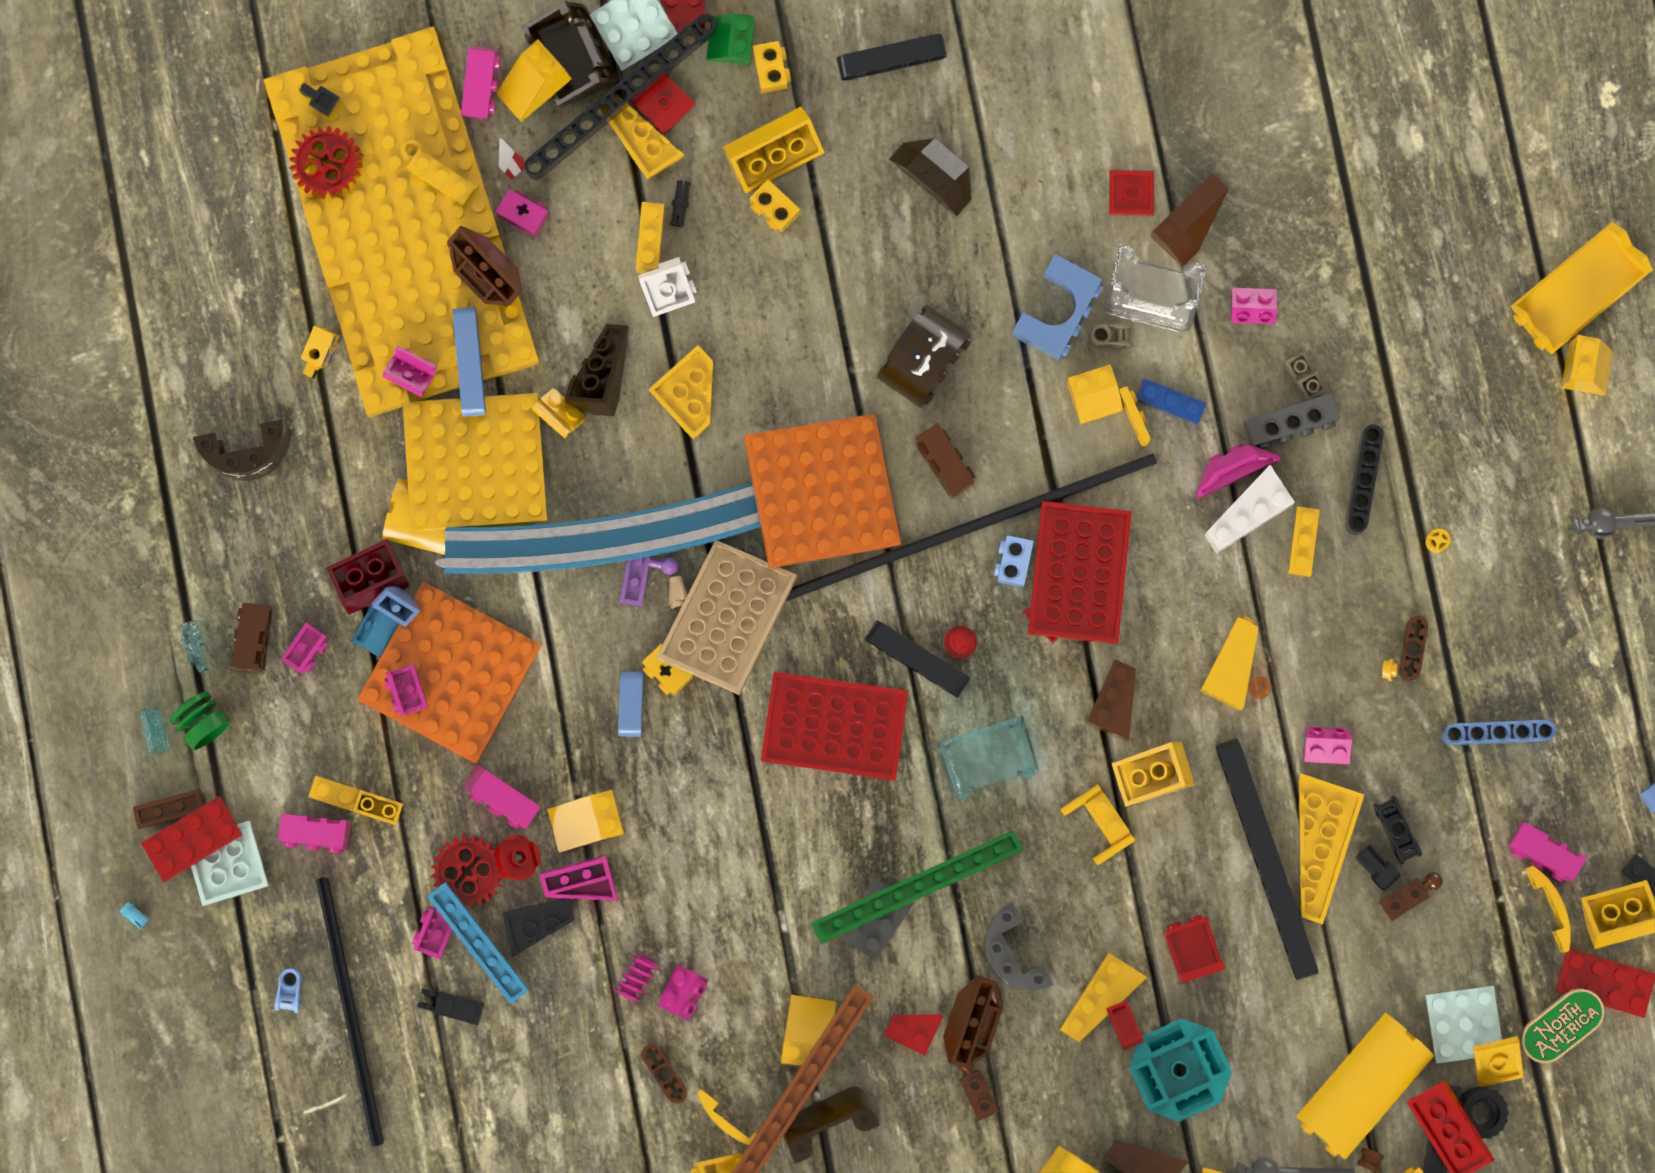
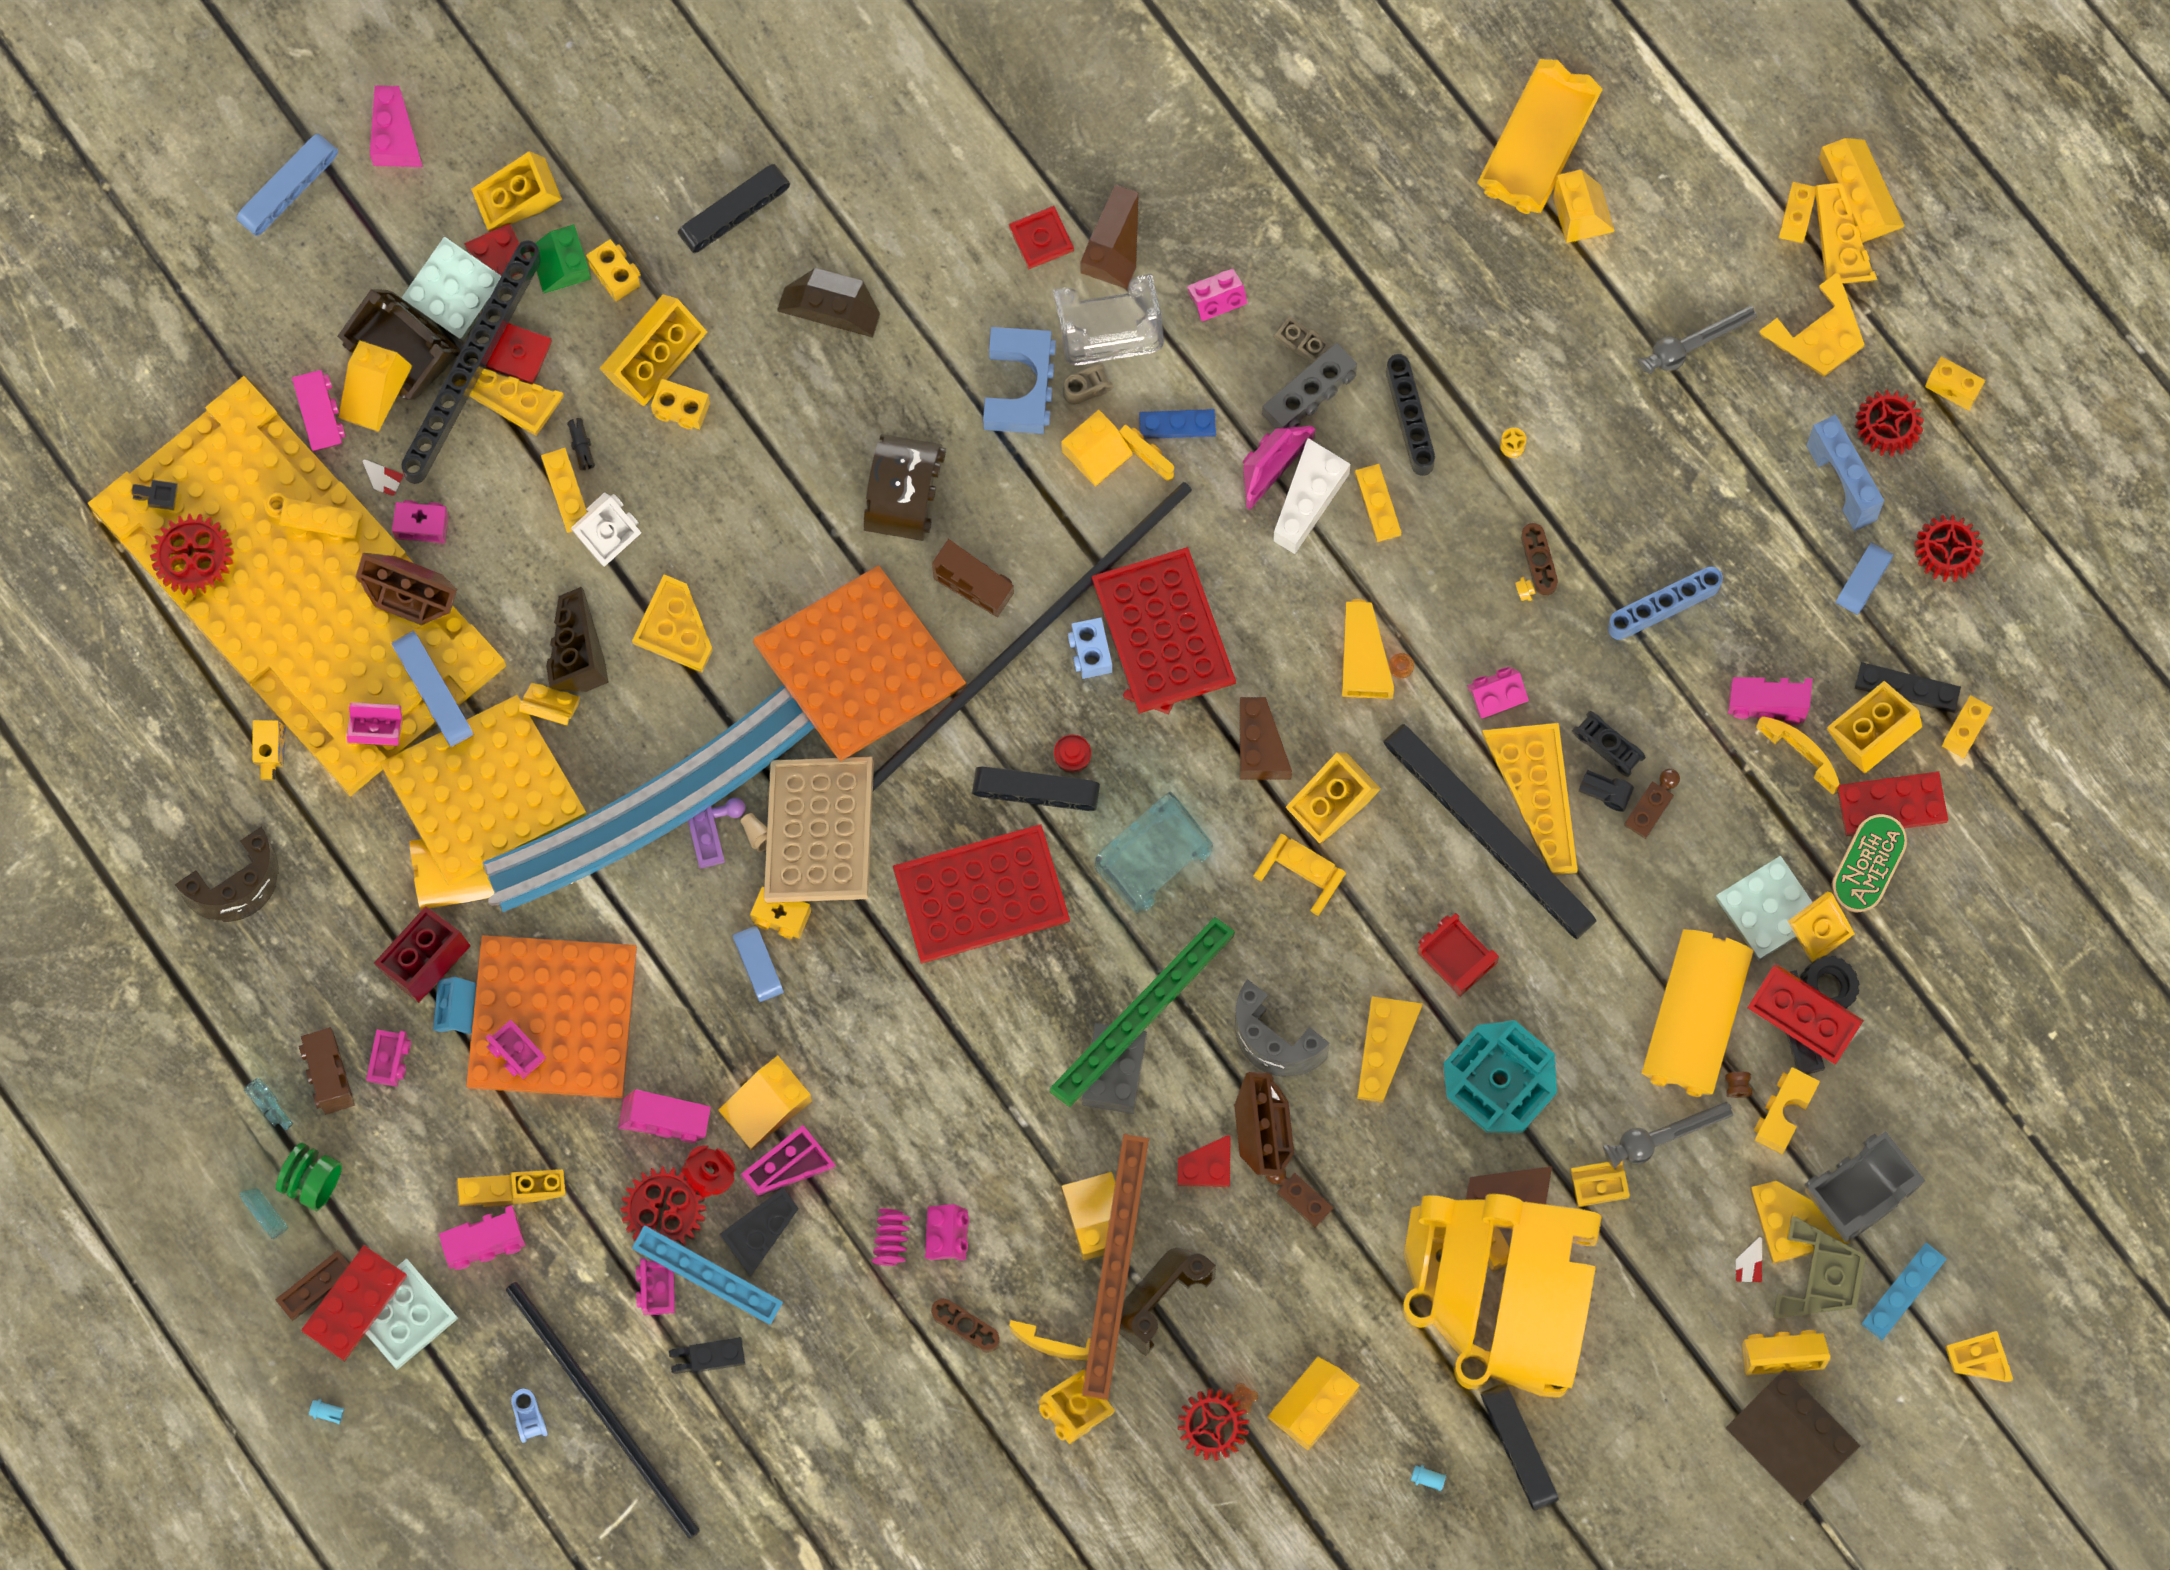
camera: 25 degrees left, 10 degrees down
medium blue slope [371,586,420,627] -> none
red tile [1106,1000,1145,1051] -> none

